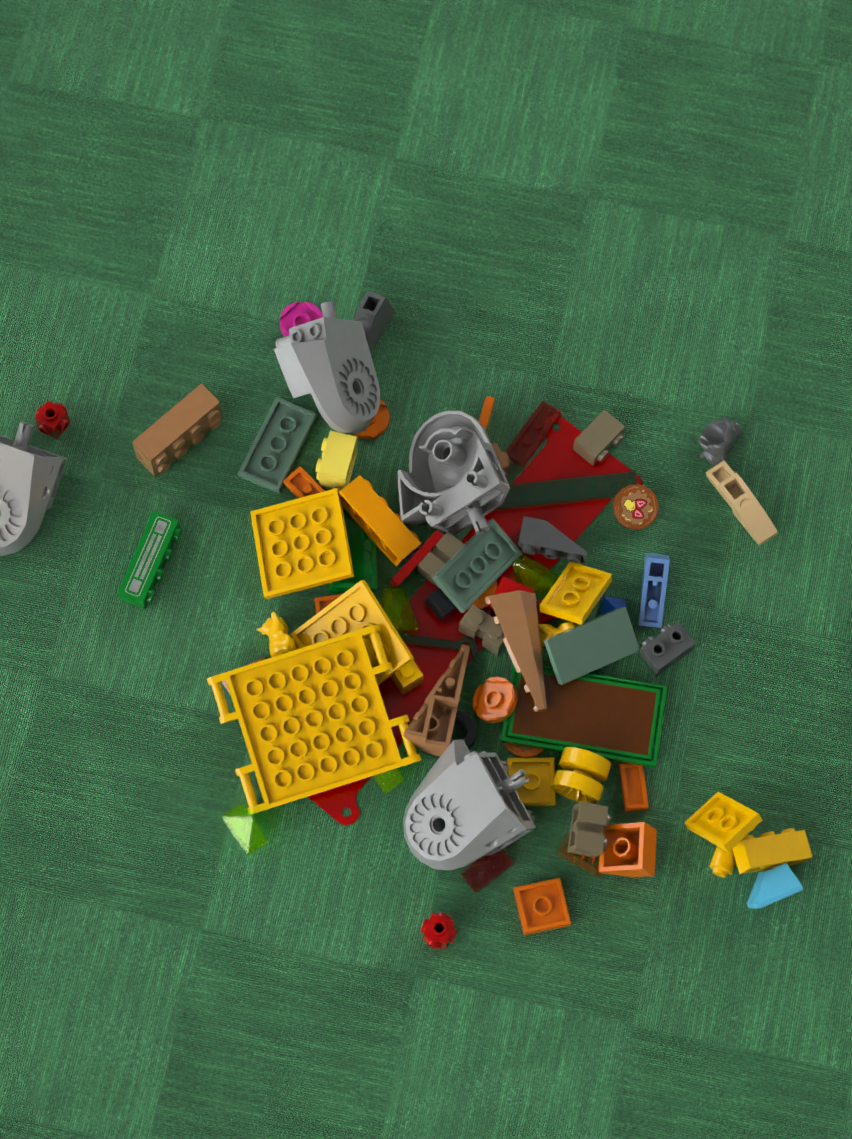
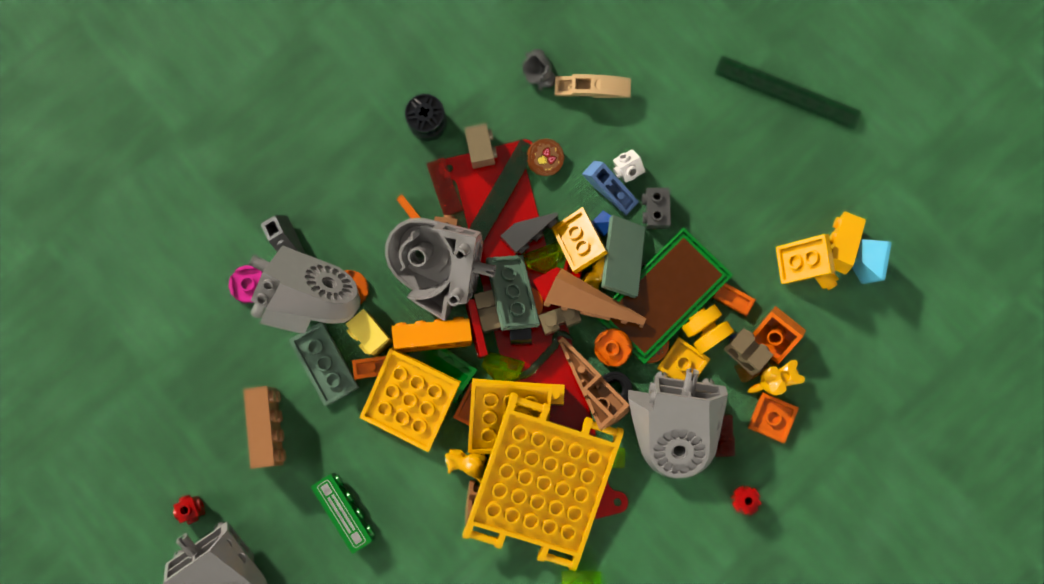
camera: 45 degrees left, 10 degrees up
none -> black wheel [405,94,447,141]
none -> white brick [613,150,645,182]
none -> yellow animal [747,360,805,396]

